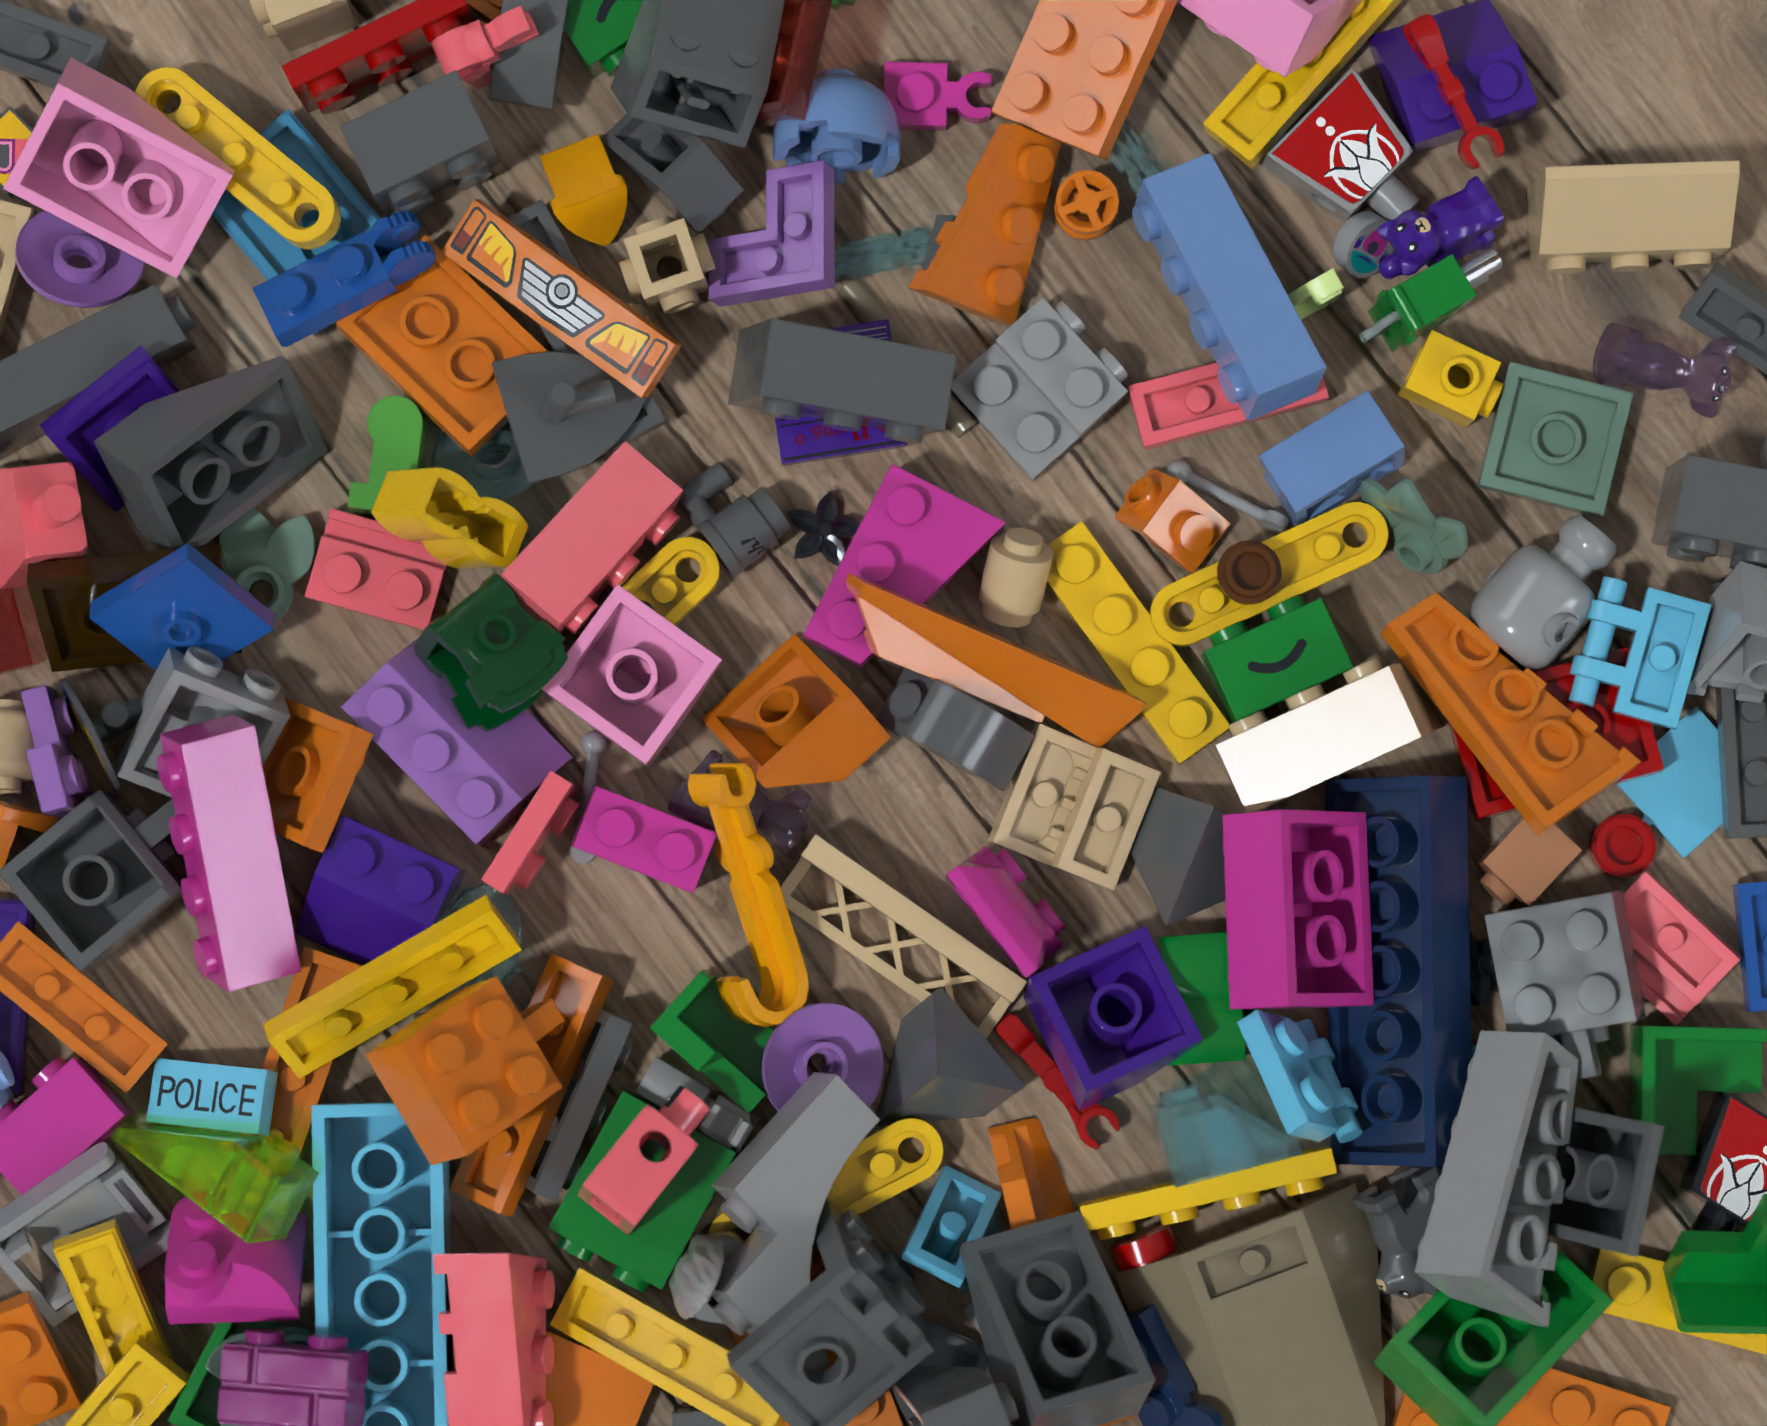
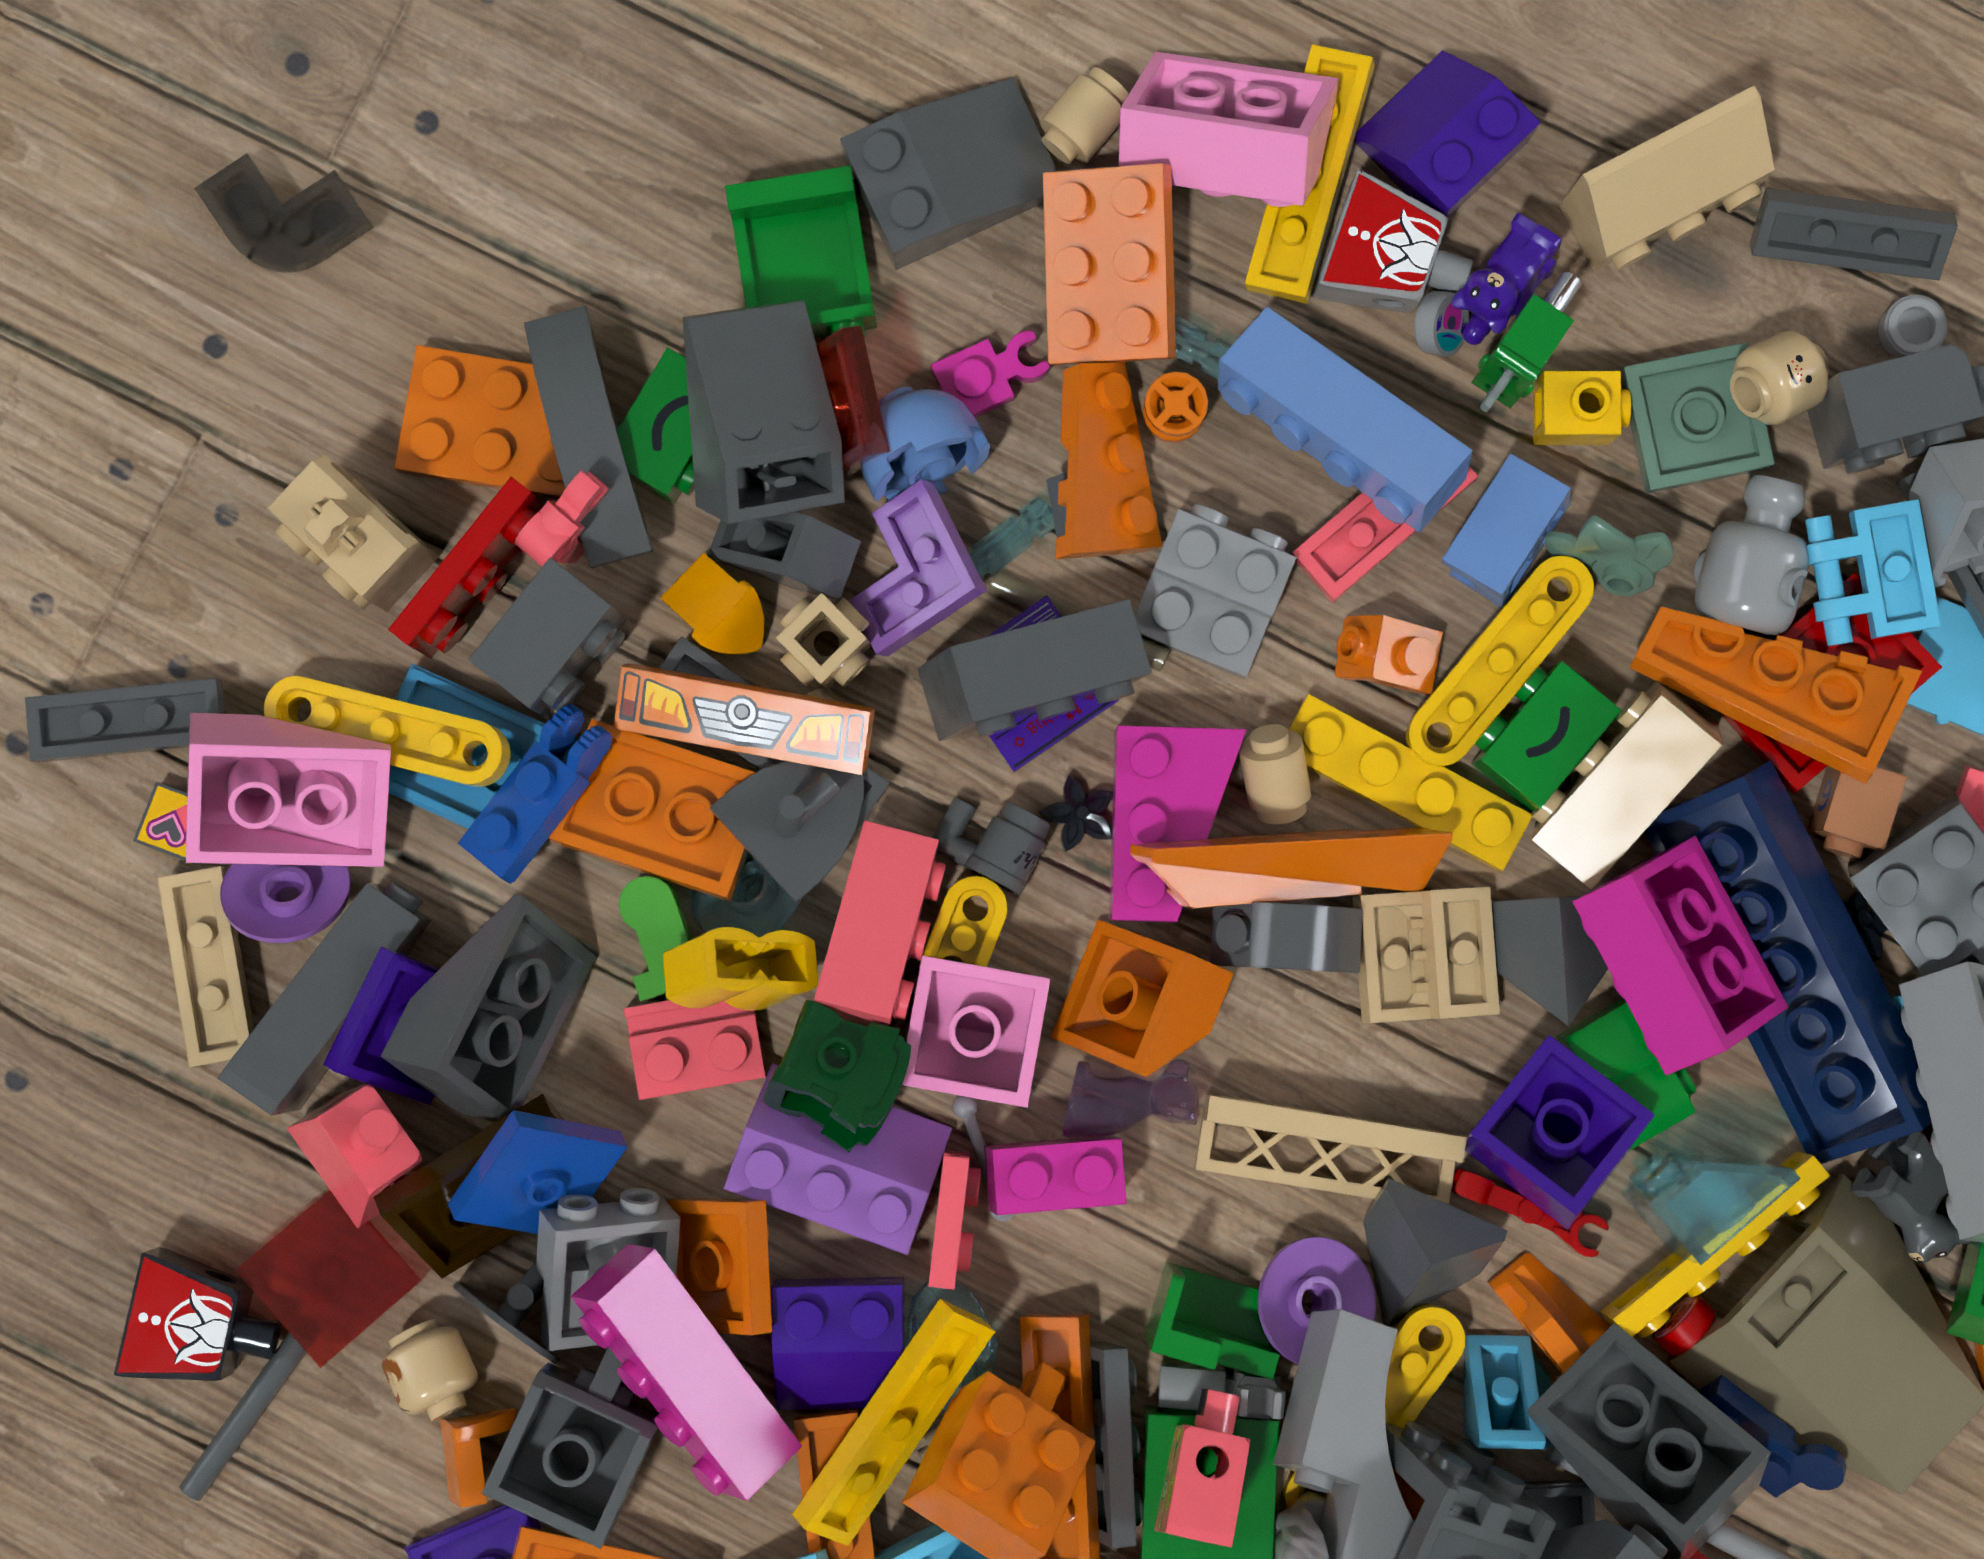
camera: 25 degrees left, 0 degrees up
medium lavender plate [21,685,93,818] -> none
sand green plate [219,508,315,622] -> none
light orange piece [688,763,809,1027] -> none
dark pink slope [945,845,1066,978] -> none
light grey hinge [1167,460,1289,534] -> none
reddish brown plate [1217,540,1282,605] -> none
medium azure plate [1237,1009,1362,1143] -> none
yellowish green tile [1288,268,1344,320] -> none
red piece [1403,14,1504,170] -> none
red tile [1589,814,1656,878] -> none
clear purple animal [1593,322,1737,418] -> none
none -> tan head [1730,331,1829,425]

